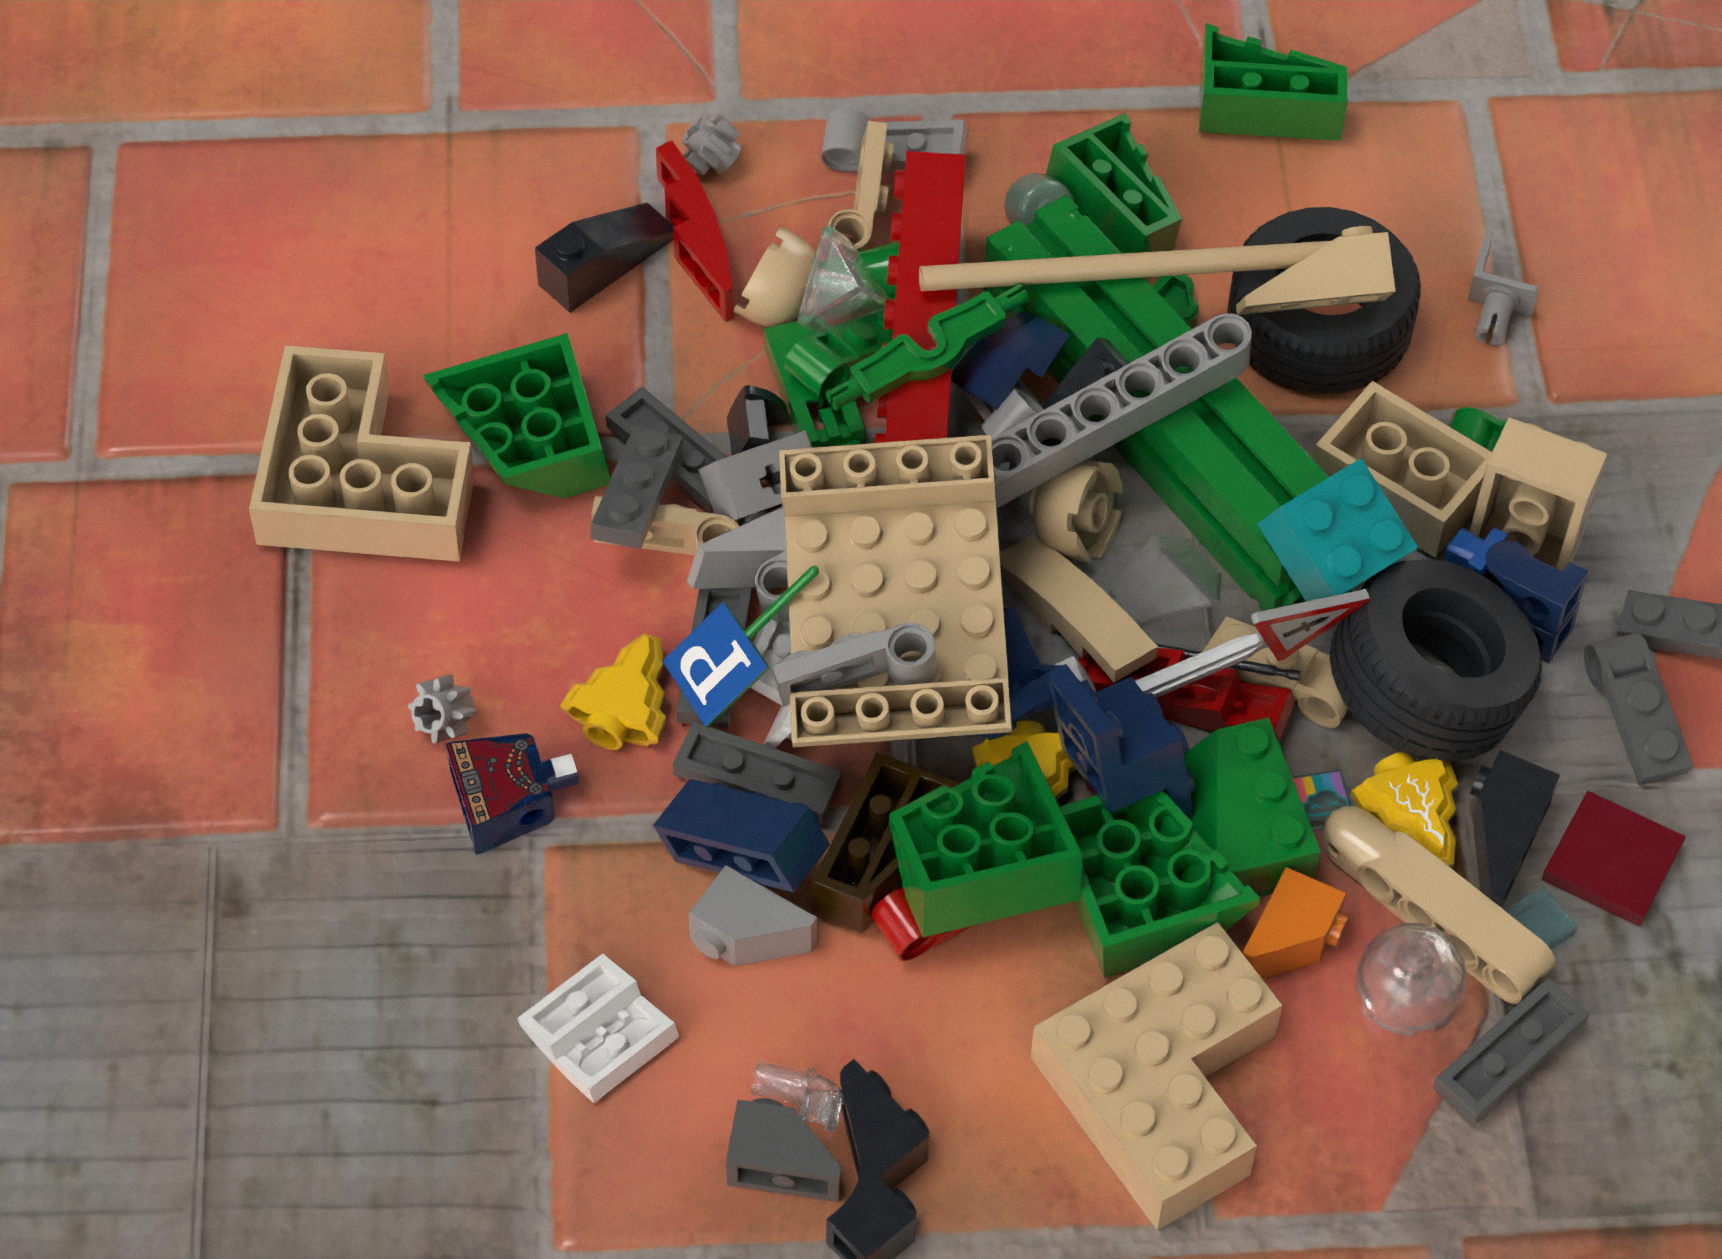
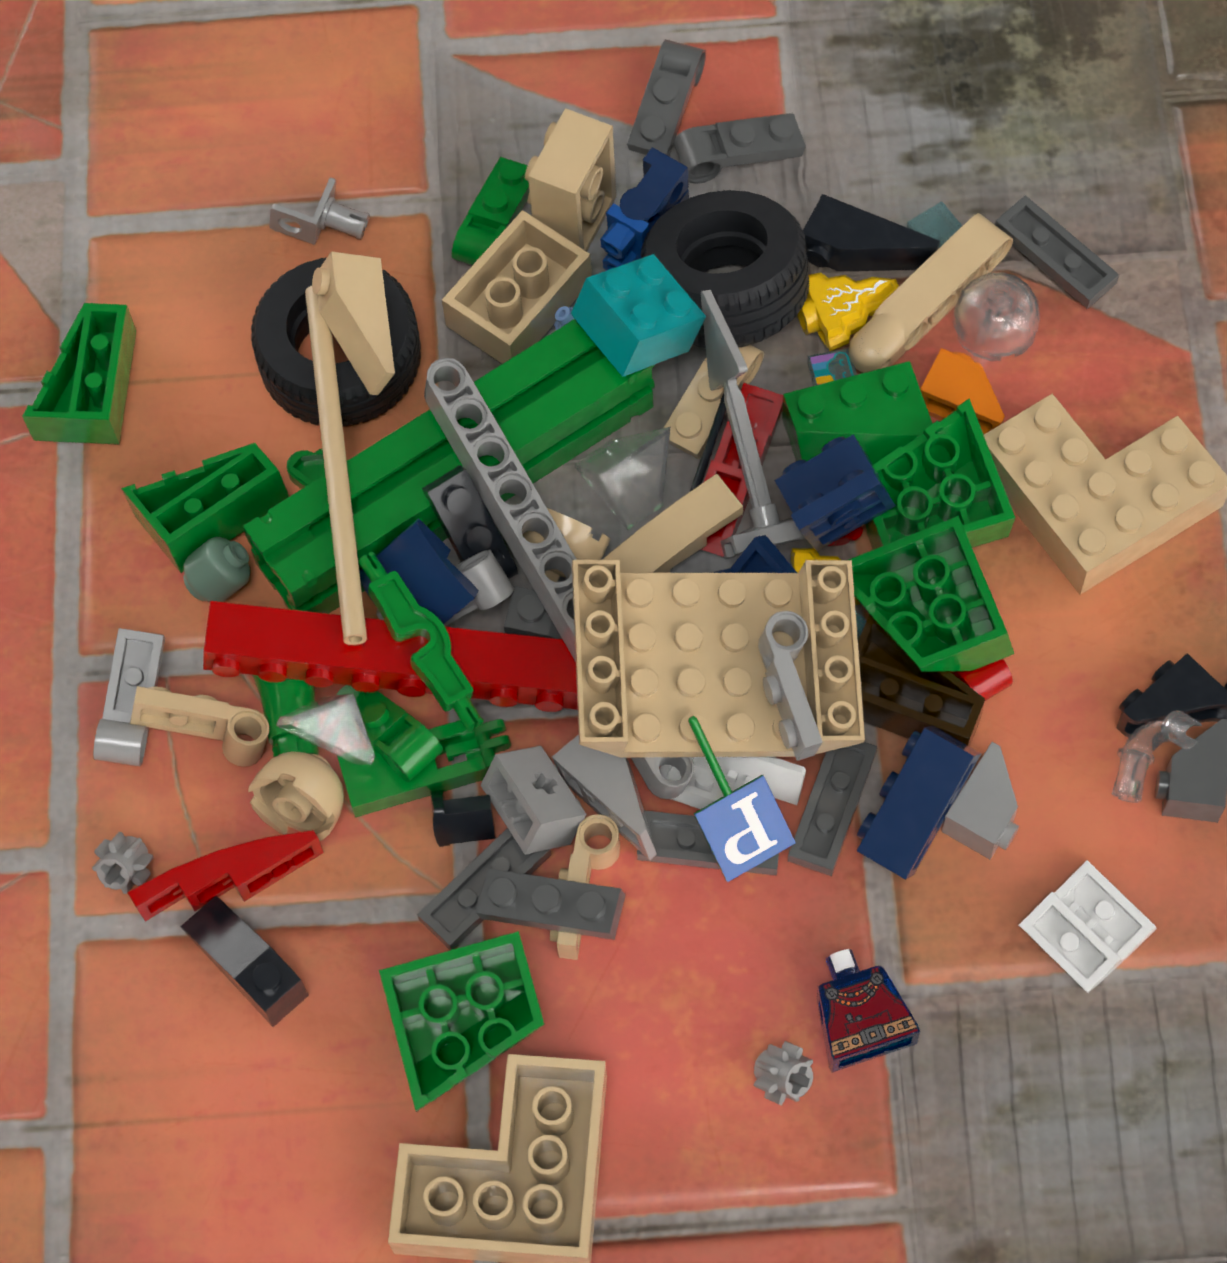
camera: 85 degrees left, 10 degrees up
yellow rock [560,633,666,750] -> none
dark red tile [1541,790,1686,927] -> none

